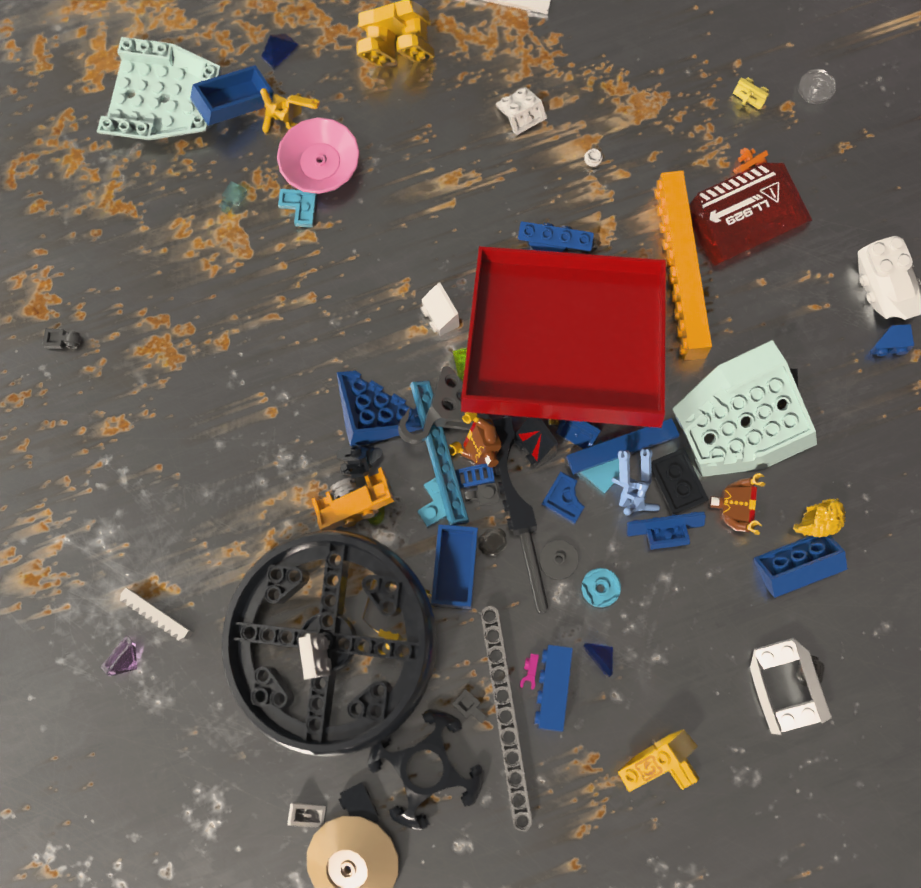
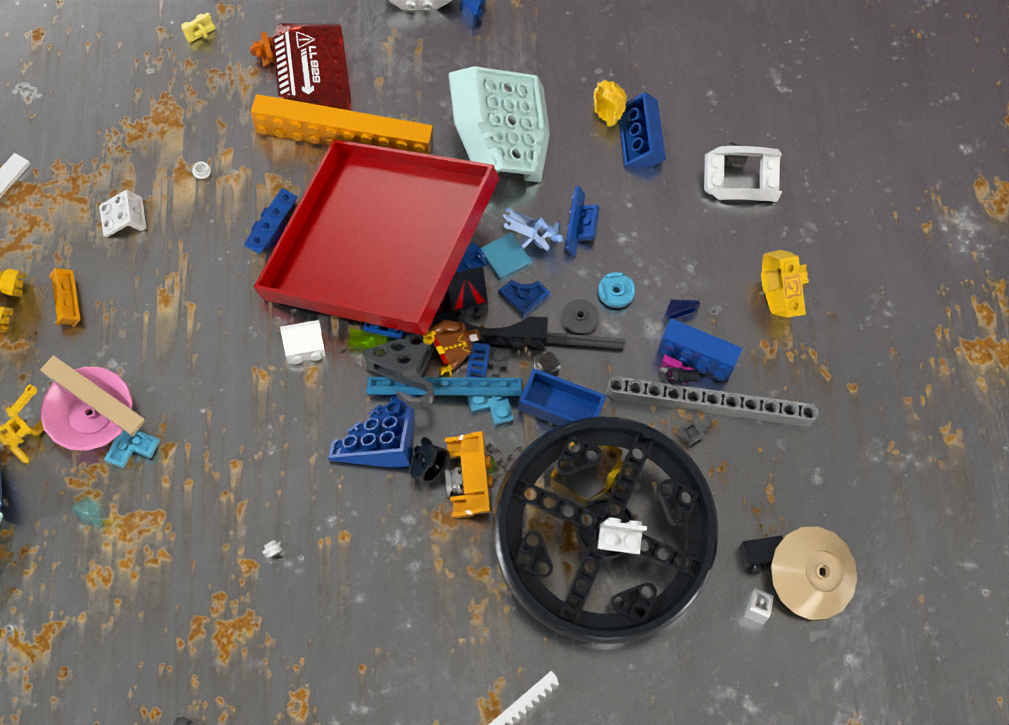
camera: 85 degrees left, 10 degrees down
black piece [367,709,485,830] -> none
blue tile [566,418,680,475] -> none
black plate [651,448,709,515] -> none
dark orange torso [709,473,766,535] -> none
none -> tan tile [40,355,146,437]
none -> light orange container [49,268,80,327]
none -> white plate [262,540,282,557]
none -> black pin [658,366,699,385]

